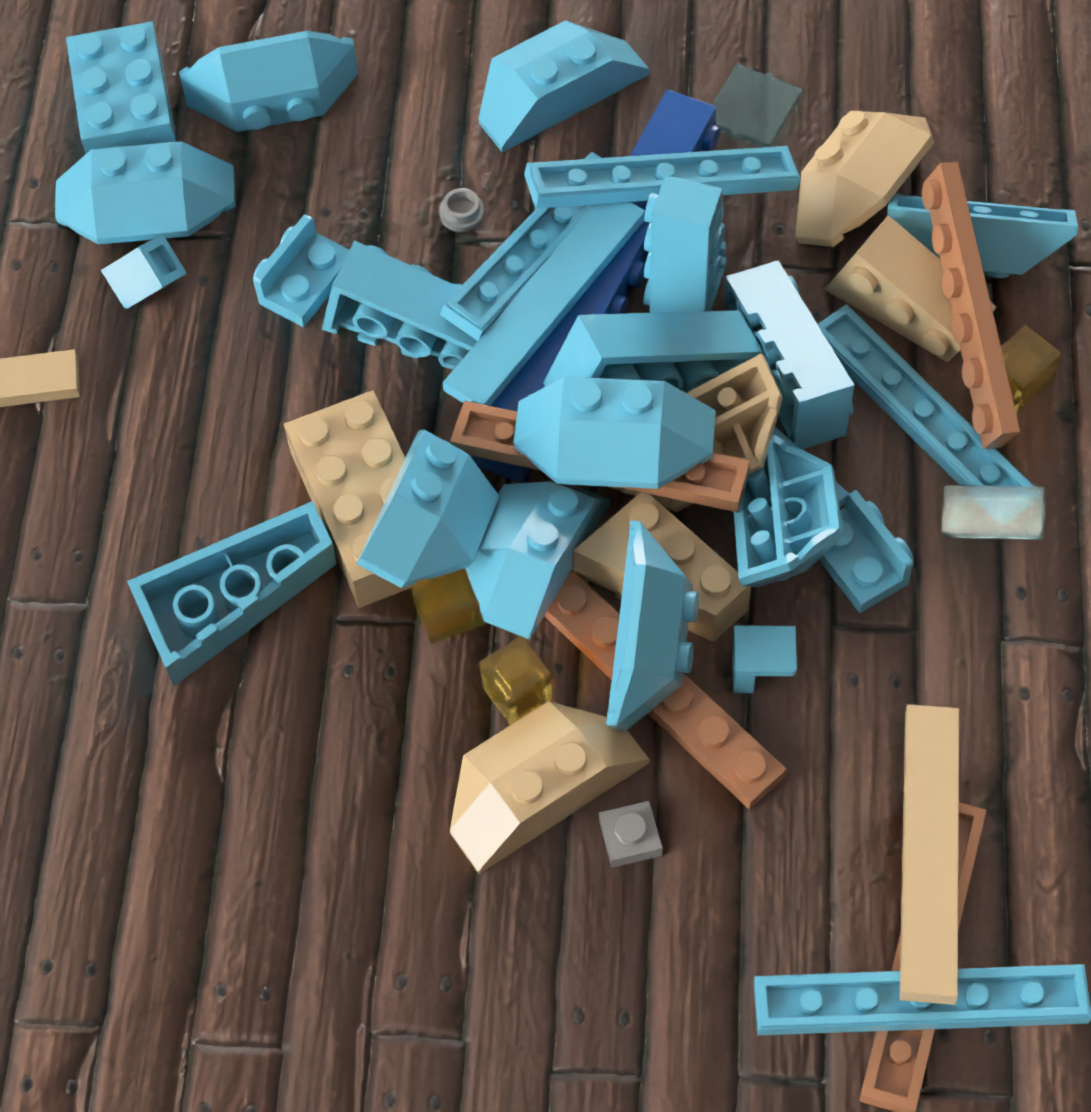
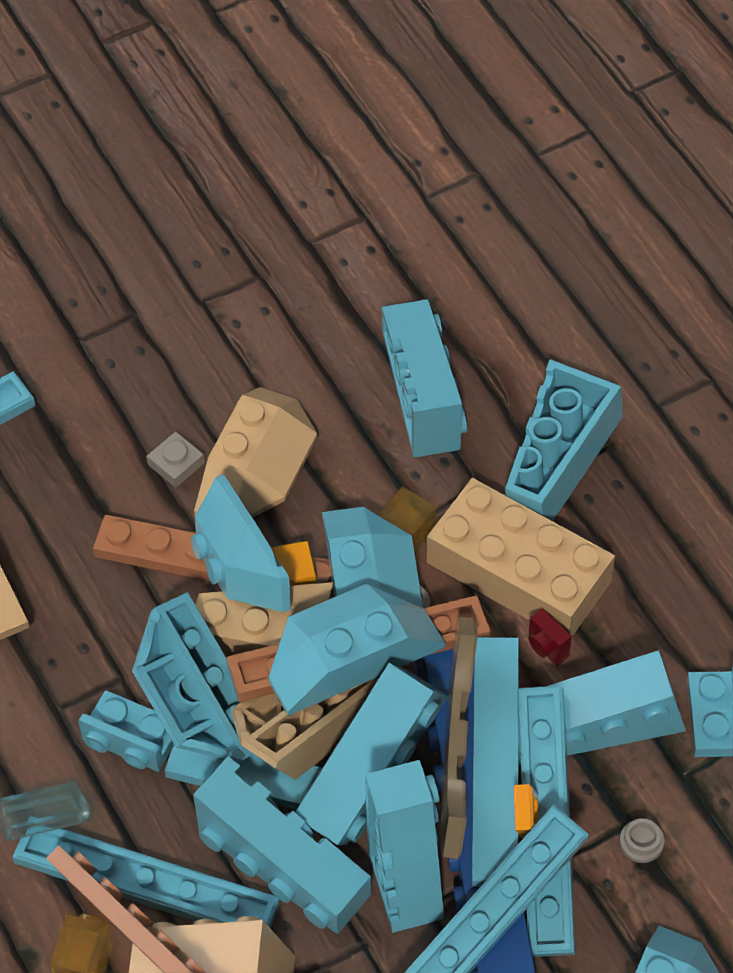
camera: 145 degrees right, 5 degrees down
medium azure wedge [356,430,499,588] -> none
clear yellow brick [479,636,552,725] -> none
medium azure panel [732,626,797,693] -> none
none -> light orange tile [271,541,316,586]
none -> medium azure wedge [382,299,467,458]
none -> dark tan tile [441,617,478,859]
none -> light orange tile [514,784,539,839]
none -> dark red plate [528,608,572,667]

